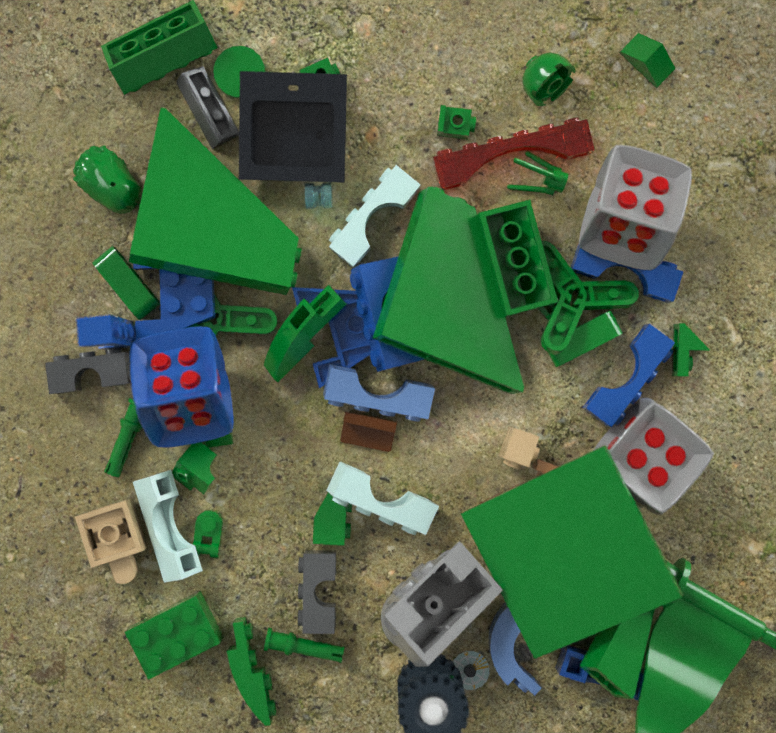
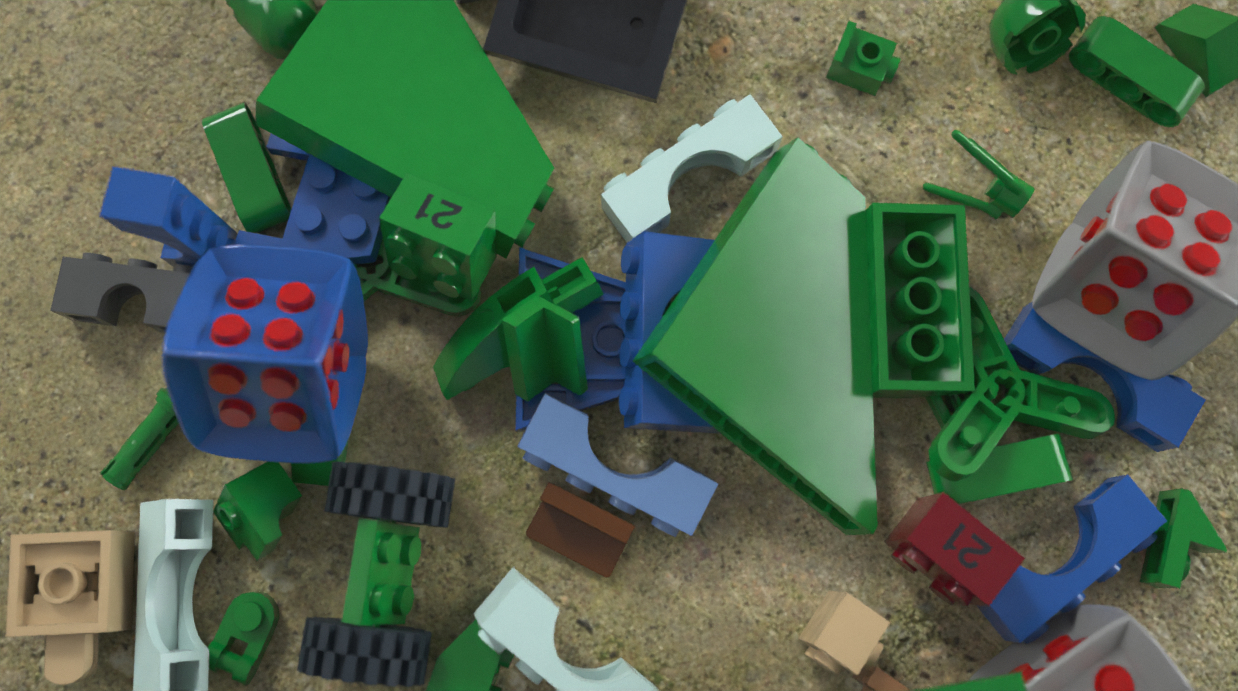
camera: 15 degrees right, 10 degrees down
clear light blue wheel [305,182,332,209] -> none
clear red arch [432,117,595,191] -> none
none -> black plate [297,461,455,687]
none -> green brick [379,173,497,301]
none -> green panel [502,295,588,401]
none -> dark red brick [884,492,1025,607]
none -> green beam [1068,16,1205,127]

